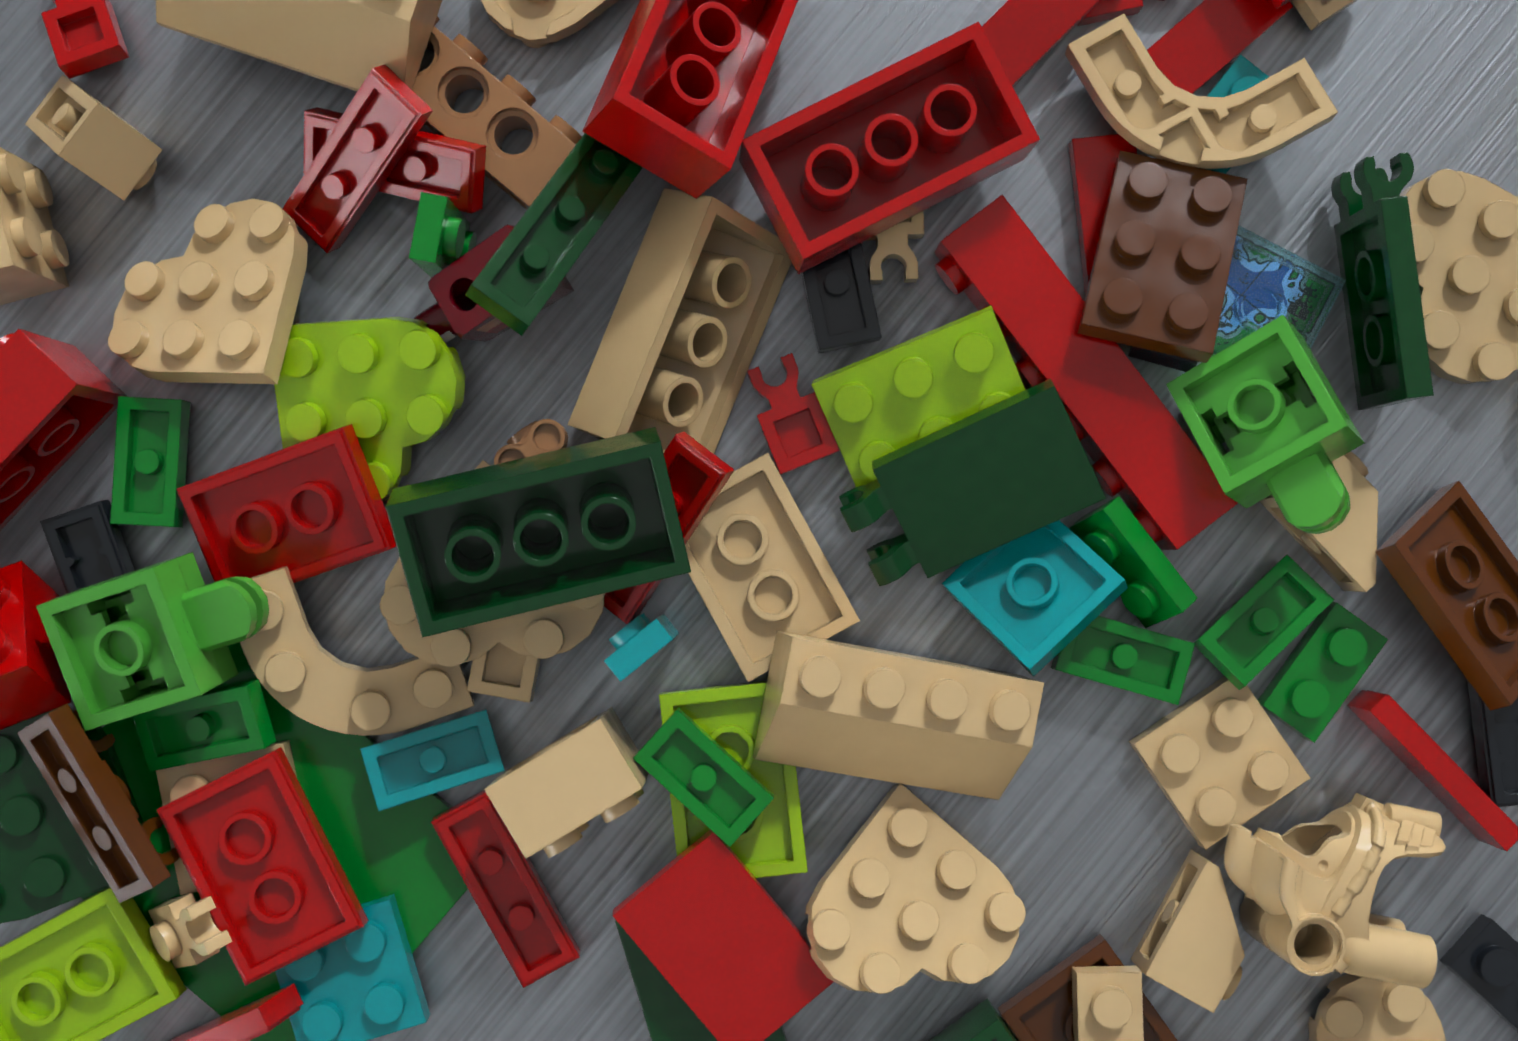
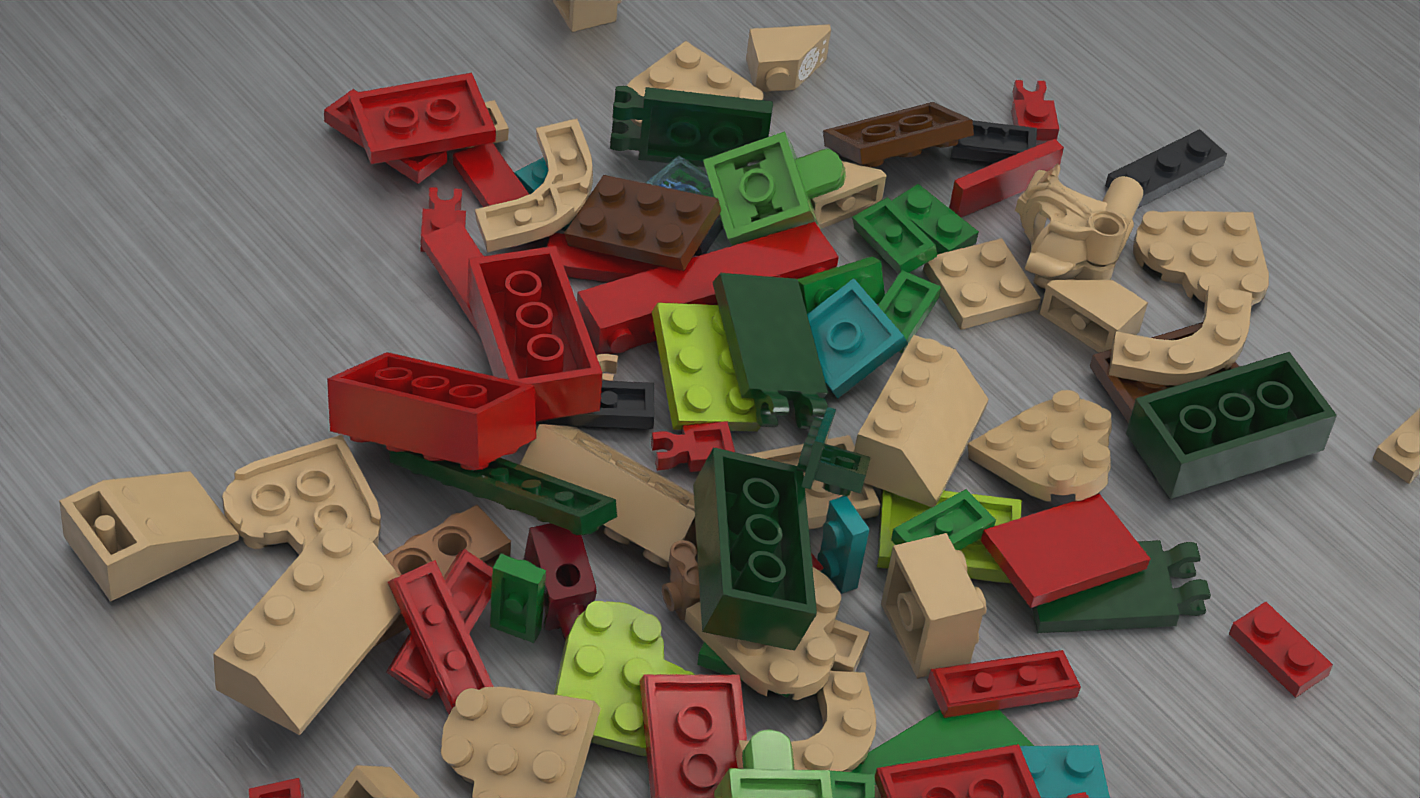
camera: 80 degrees left, 40 degrees down
teal plate [360,709,505,811] -> none
none -> dark green bracket [796,407,871,496]

